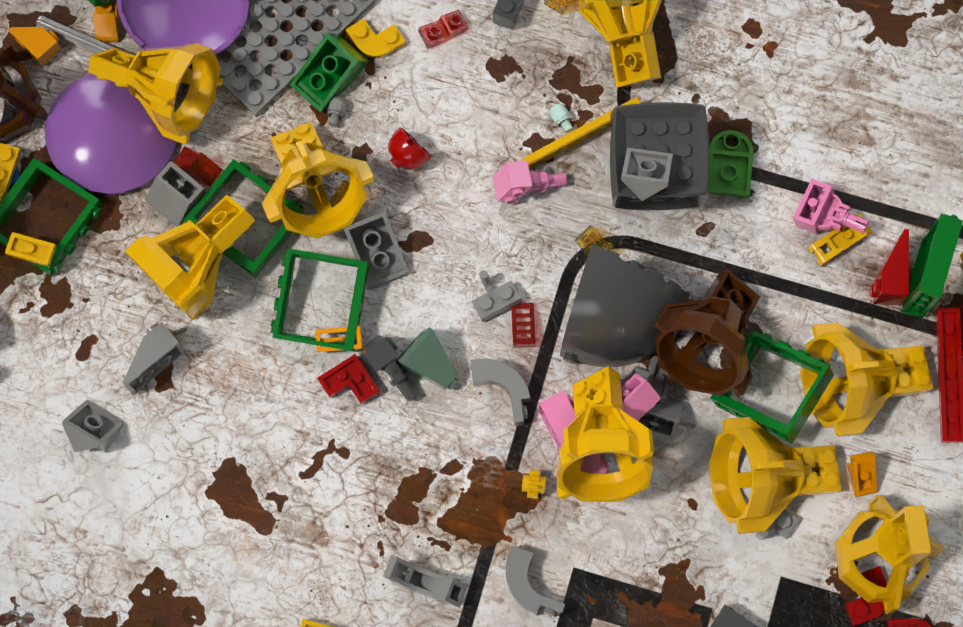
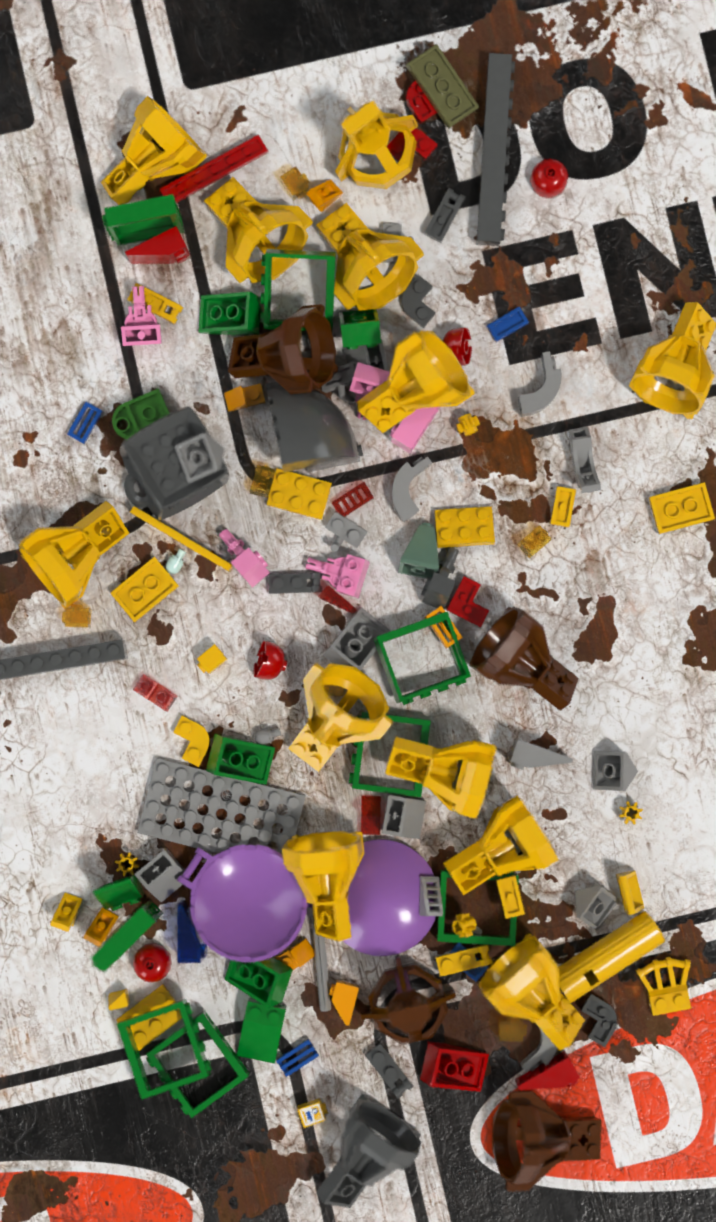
camera: 115 degrees left, 10 degrees up
none -> blue tile [67,402,103,445]
none -> yellow plate [110,556,179,623]
none -> yellow brick [197,644,228,674]
none -> green slope [198,292,261,336]
none -> light orange slope [224,383,266,412]
none -> yellow plate [267,468,332,520]
none -> dark grey plate [268,573,322,594]
none -> clear yellow brick [280,167,310,200]
none -> bright pink brick [306,554,370,599]
none -> clear red slope [318,586,357,614]
none -> green slope [339,309,382,350]
none -> dark grey plate [402,275,436,329]
none -> light grey slope [419,876,443,916]
none -> dark grey plate [424,188,466,243]
none -> yellow plate [435,506,495,548]
none -> red cylinder [442,328,472,366]
none -> yellow plate [444,796,559,896]
none -> yellow gear [452,913,476,938]
none -> reddish brown plate [469,607,579,711]
none -> blue tile [486,306,529,342]
none -> clear yellow bracket [517,525,551,559]
none -> yellow plate [550,486,576,528]
none -> yellow gear [618,801,643,825]

